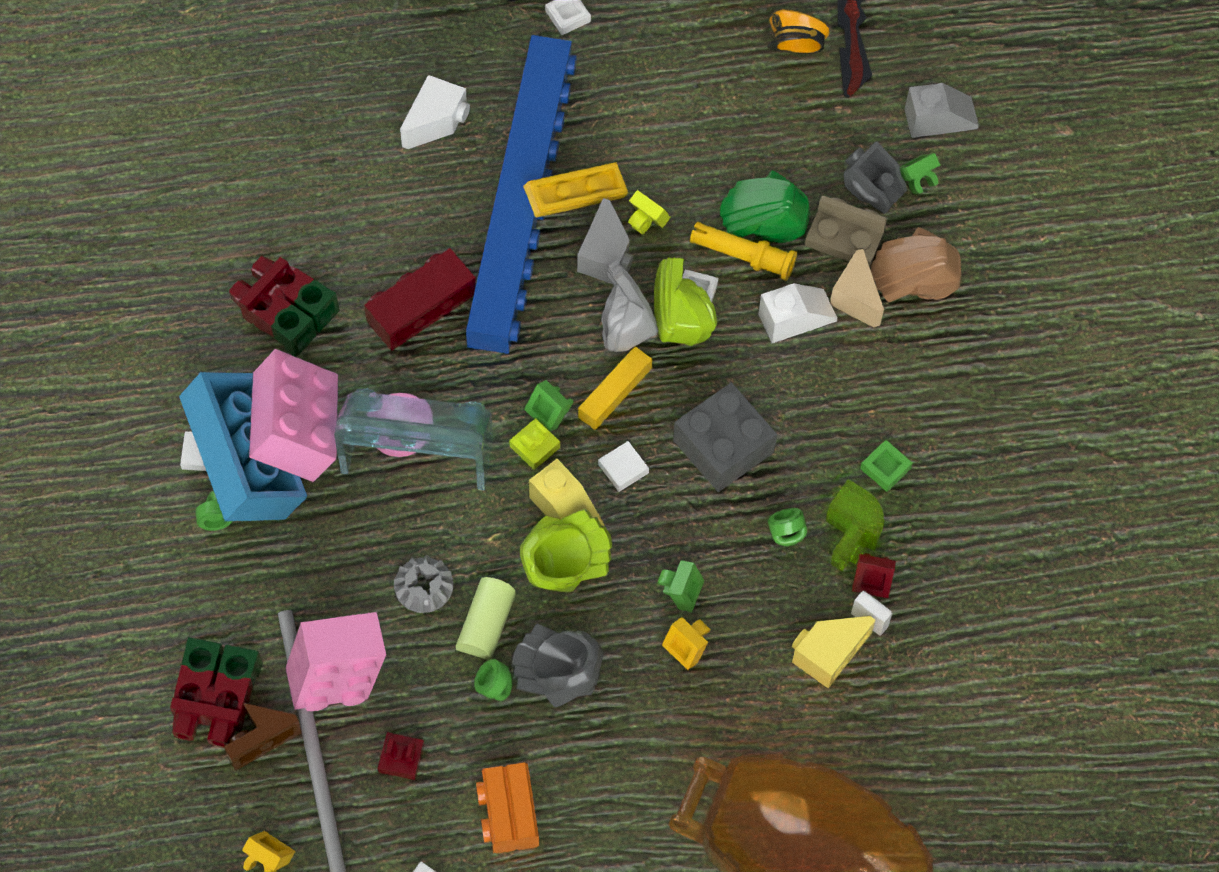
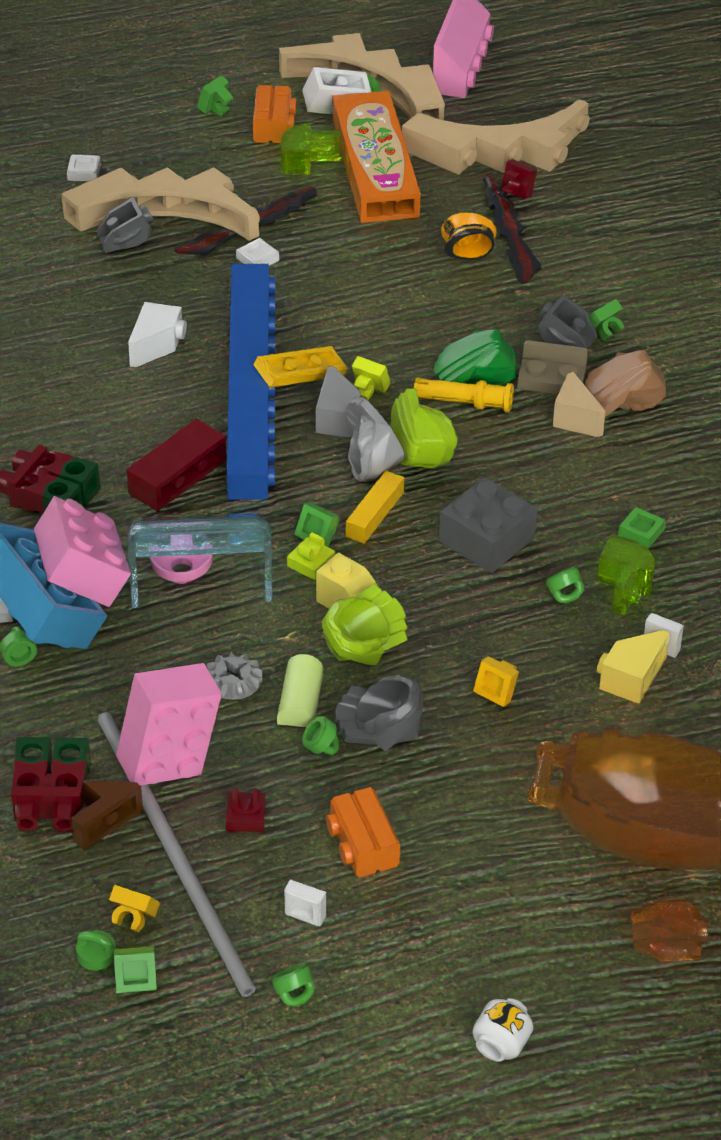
camera: 10 degrees left, 20 degrees down
white tile [598,441,649,492] -> none
bright green tile [657,560,704,612] -> none
white slope [758,283,837,343] -> none
dark red tile [852,553,896,599] -> none
light grey slope [905,83,979,138] -> none

